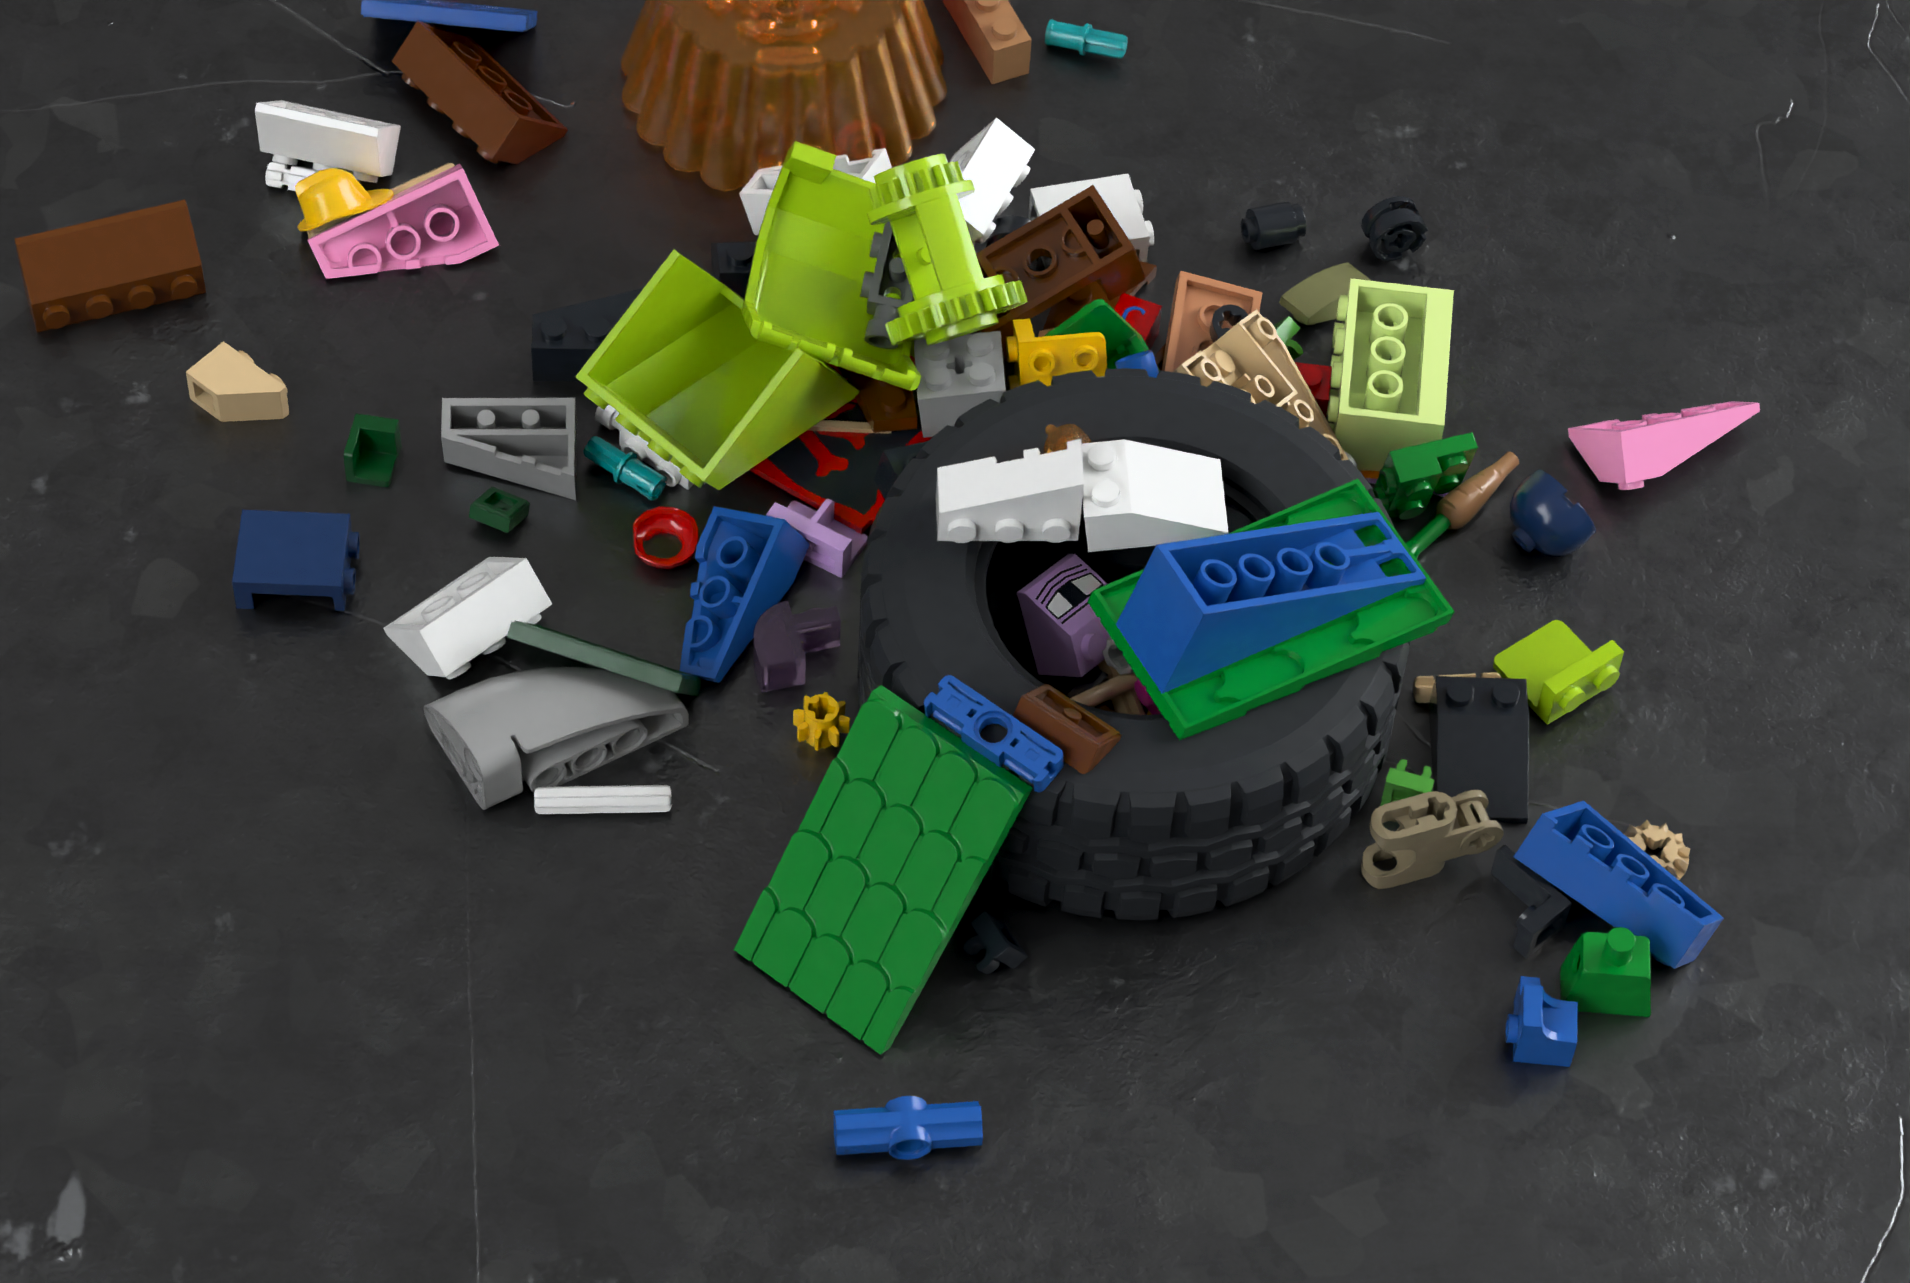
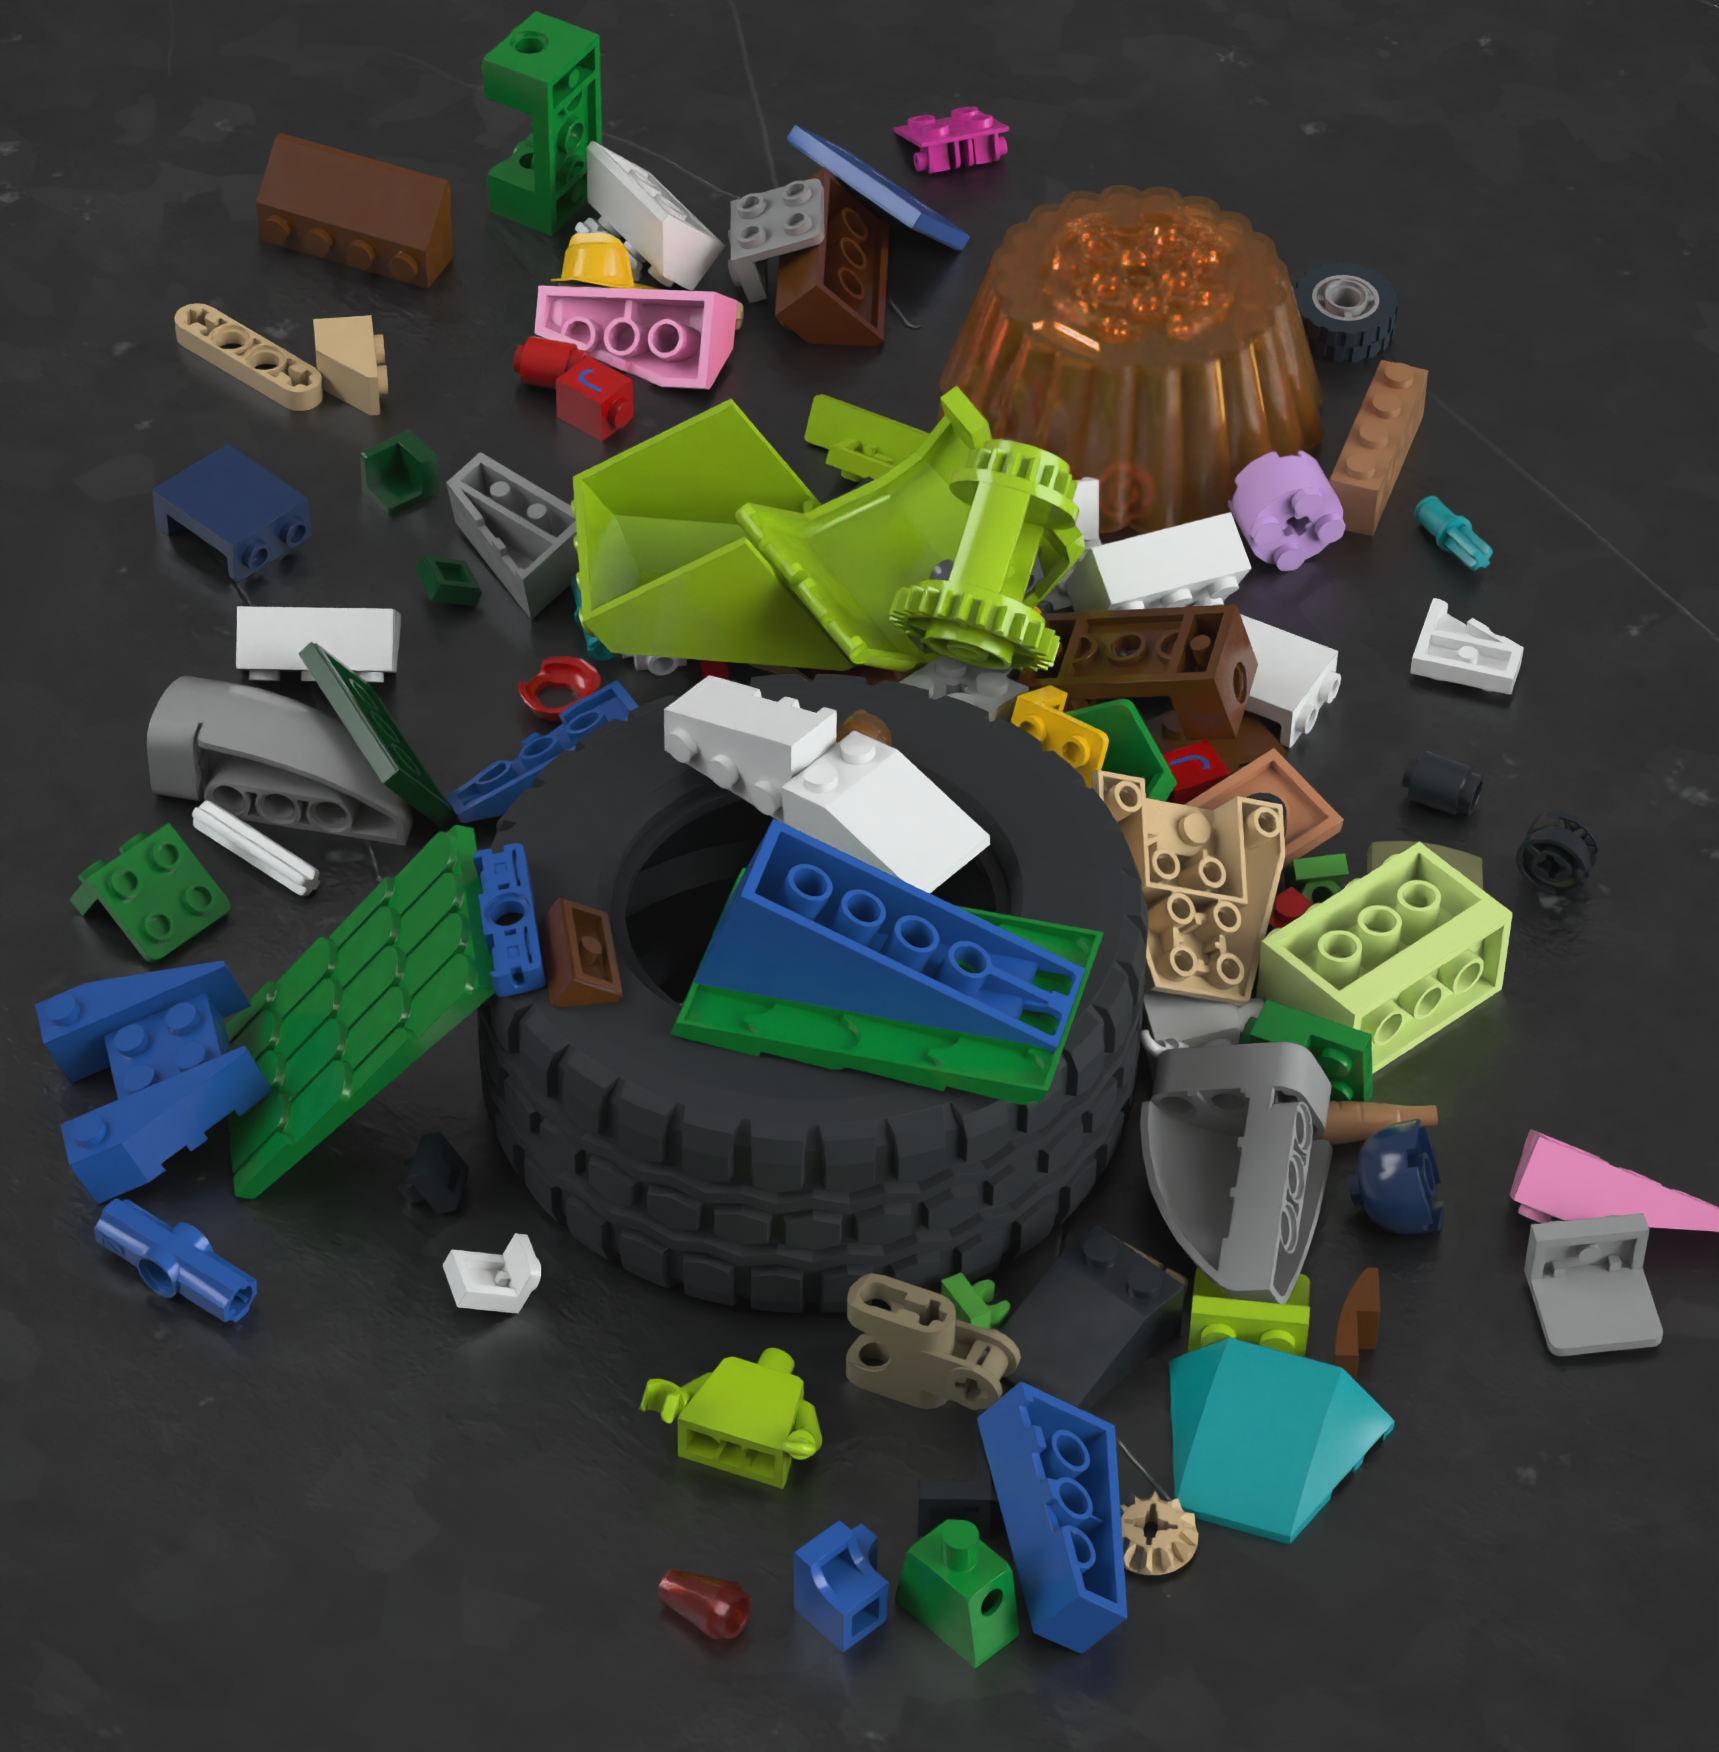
camera: 45 degrees right, 10 degrees down
none -> blue wedge [35,960,273,1204]
none -> green bracket [69,823,230,963]
none -> tan beam [174,303,323,411]
none -> white bracket [442,1233,541,1314]
none -> green plate [481,11,602,236]
none -> red brick [513,336,588,390]
none -> red brick [556,356,634,442]
none -> lime torso [639,1348,823,1489]
none -> clear red cone [658,1568,752,1639]
none -> light grey bracket [728,178,825,303]
none -> lime bracket [804,394,930,482]
none -> light grey panel [1140,1042,1333,1304]
none -> teal wedge [1168,1337,1395,1544]
none -> lavender brick [1228,451,1346,571]
none -> reddish brown slope [1333,1267,1380,1381]
none -> white wing [1410,598,1524,695]
none -> light grey bracket [1524,1213,1663,1356]

